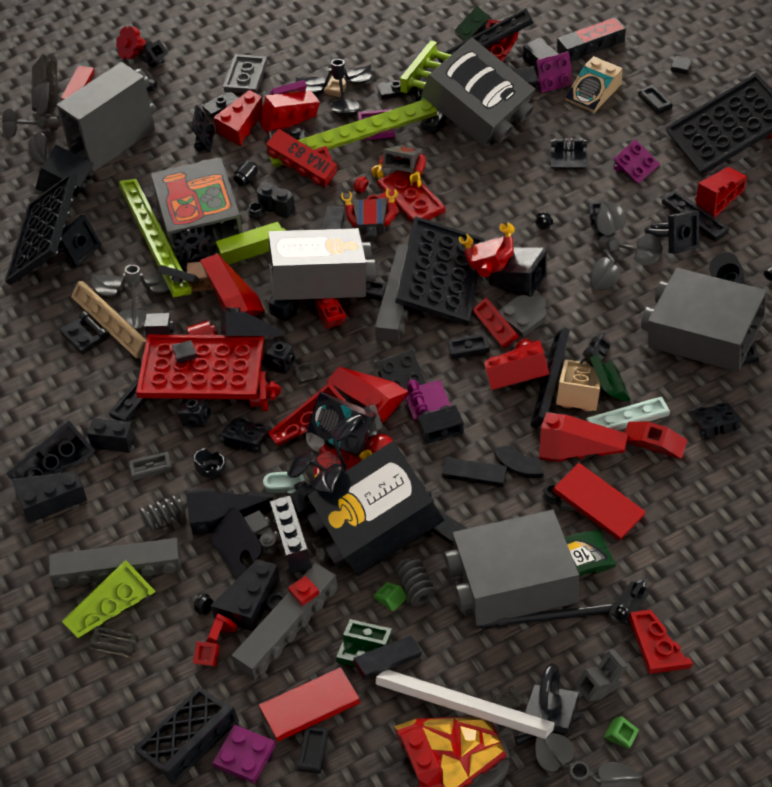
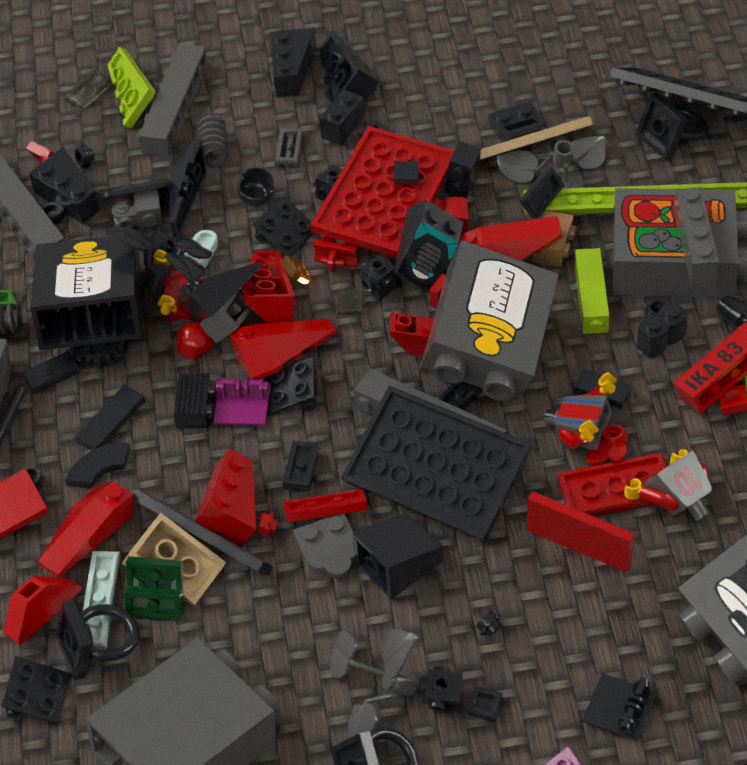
camera: 110 degrees right, 0 degrees up
black gear [173,227,214,267] -> none
red plate [193,641,220,667] -> none
brick [270,496,312,574] -> none
red plate [288,575,319,606] -> none
red plate [353,176,369,193] -> none
red torso [459,222,515,277] -> none
black hinge [580,332,610,367] -> none
none -> black tile [56,599,140,680]
none -> clear orange tile [280,255,312,284]
none -> red tile [430,274,446,309]
none -> red tile [527,492,634,573]
none -> dark grey brick [674,188,719,285]

